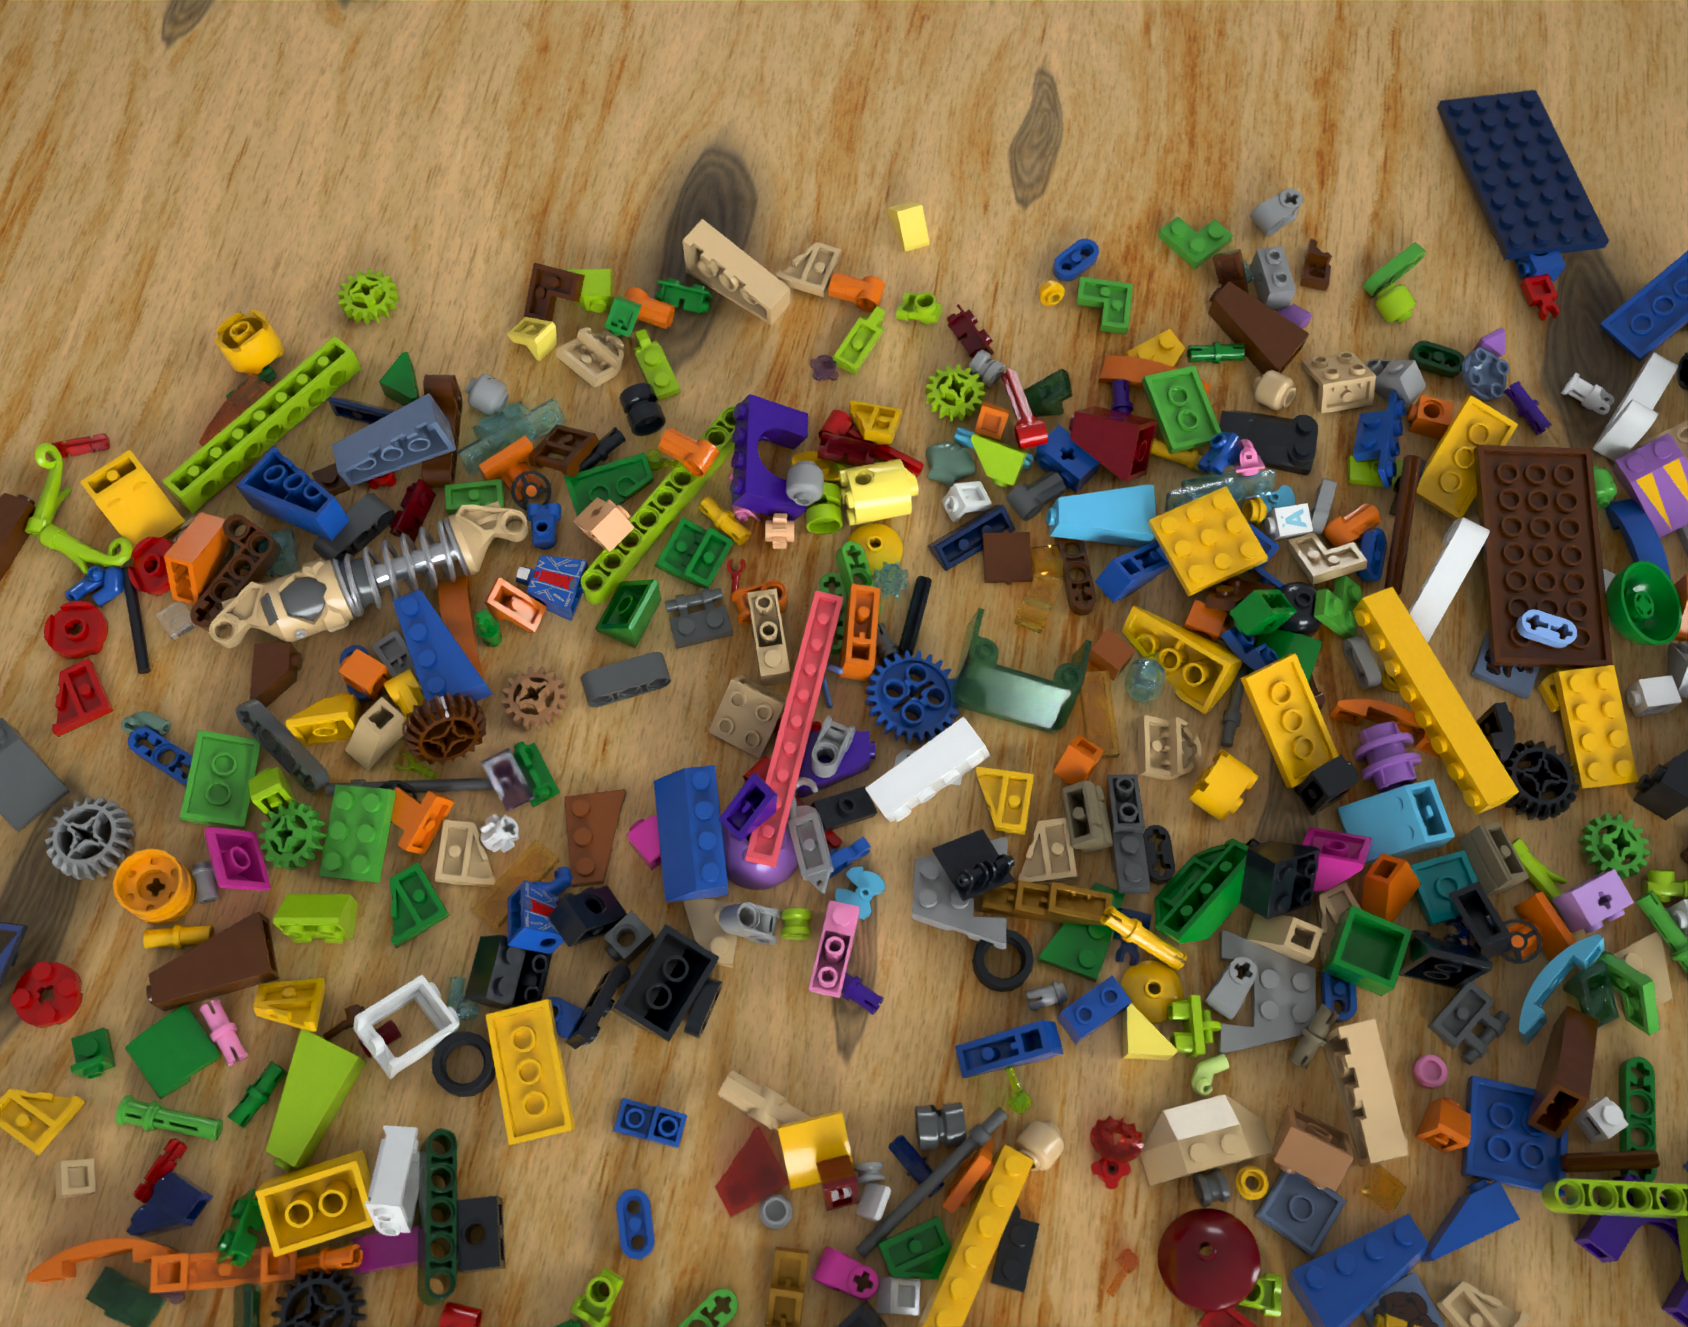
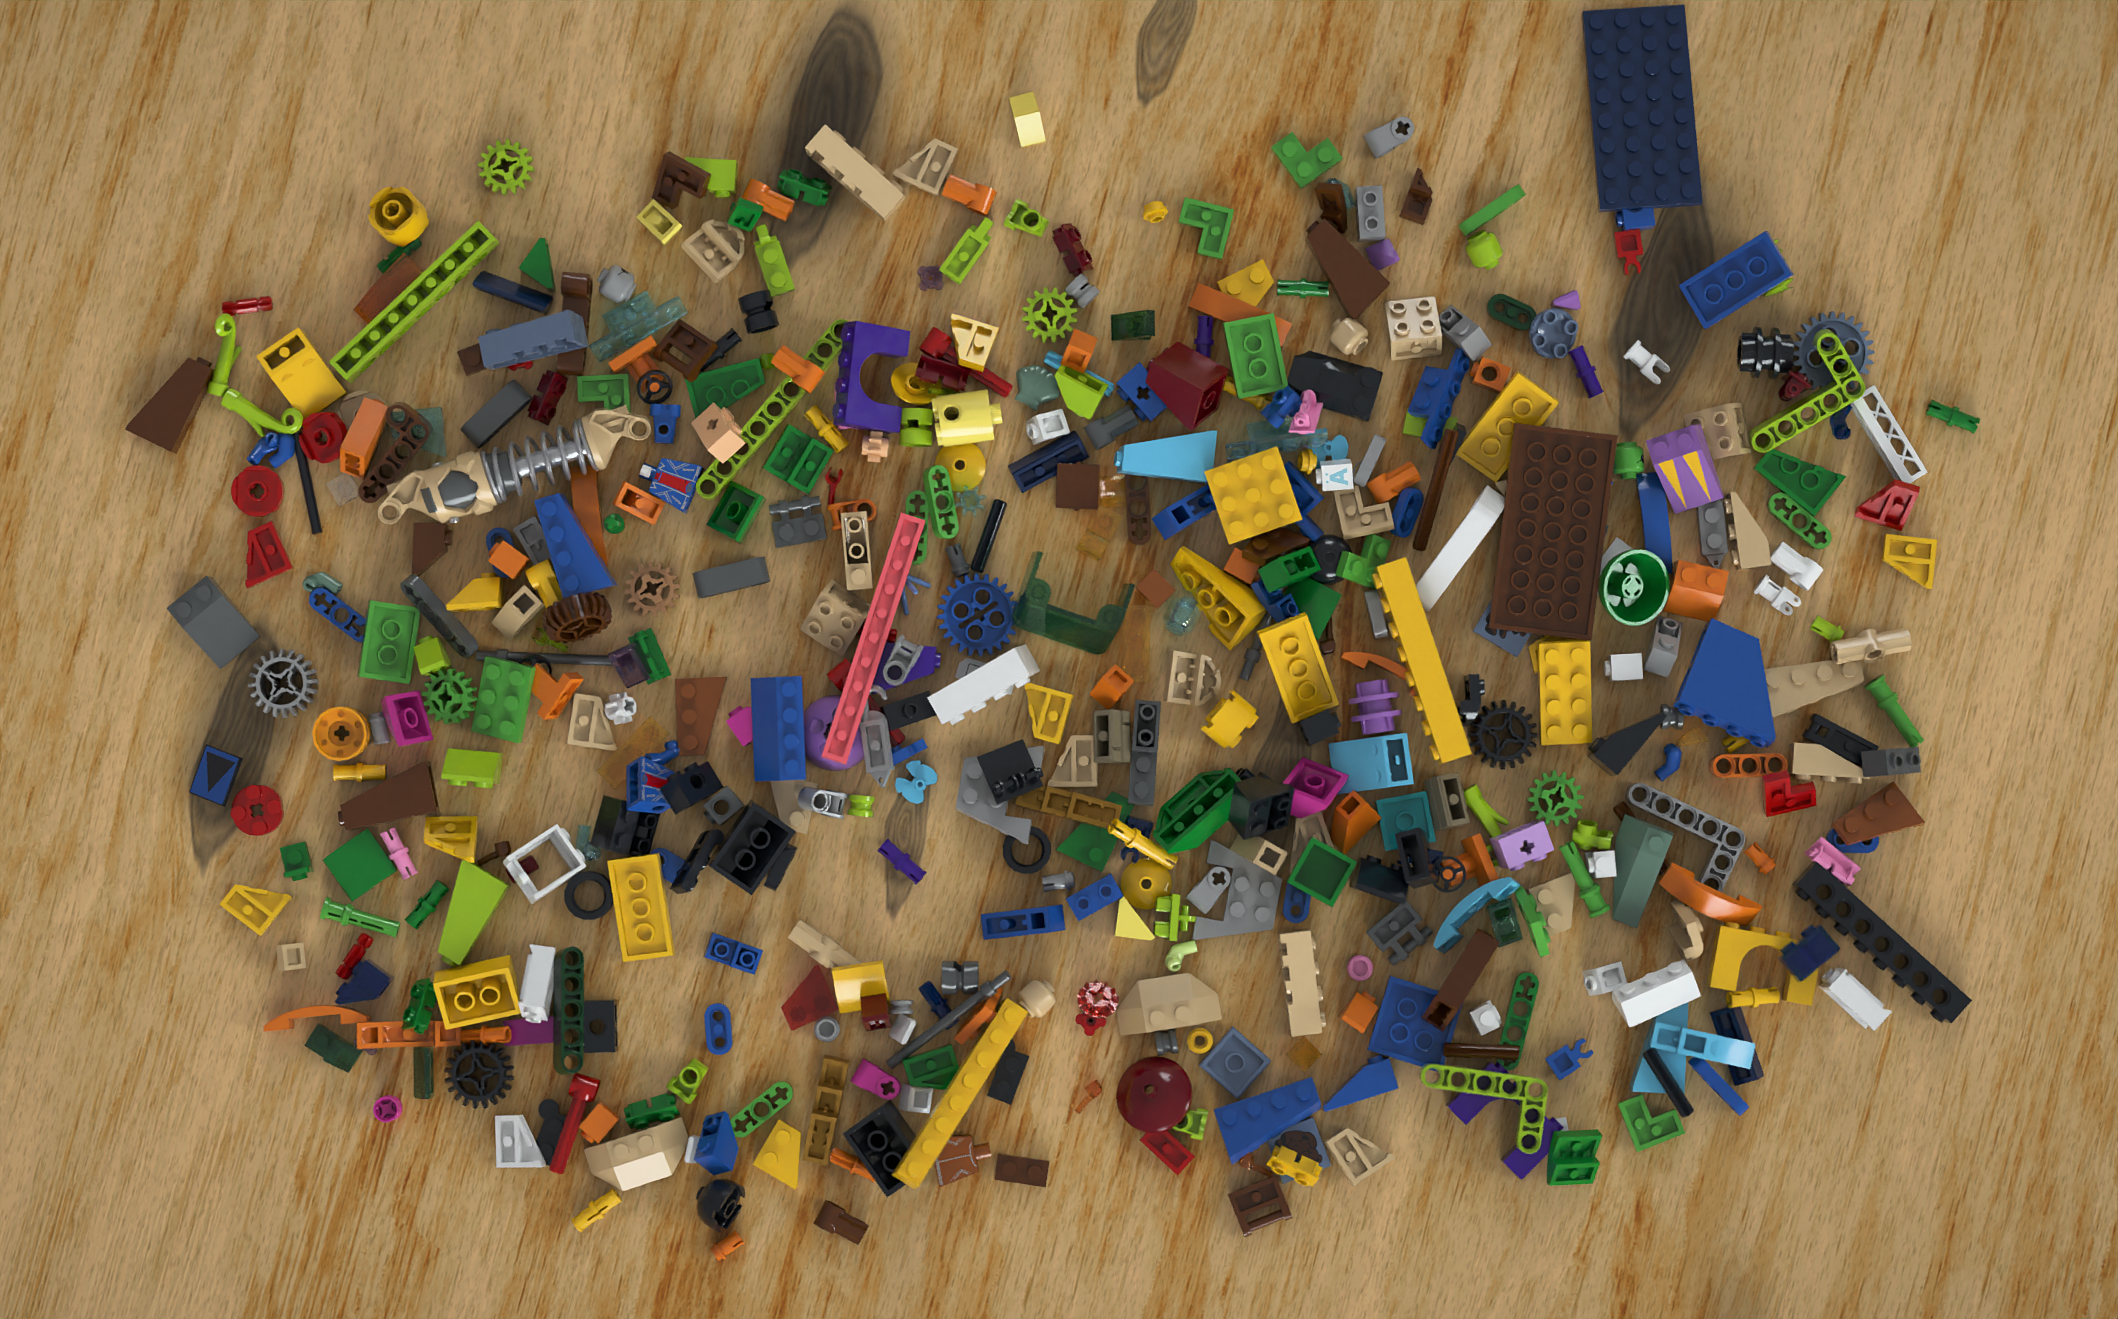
camera: 10 degrees right, 20 degrees up
blue wedge [236,446,350,541] -> none
green wing [390,862,450,948] -> none
dark purple slope [719,773,777,841] -> none
light grey head [786,461,824,506] -> none
bright pink slope [808,900,860,998] -> none
orange slope [838,584,880,681] -> none
red axle [1001,369,1048,450] -> none
clear neon green hand [1005,1066,1032,1114] -> none
blue plate [1053,239,1099,281] -> none
black beam [1143,825,1175,885] -> none
medium nougat slope [1272,1105,1354,1192] -> none
dark tan pin [1288,1004,1340,1070] -> none
light blue beam [1516,609,1577,648] -> none
white beam [1592,352,1679,462] -> none

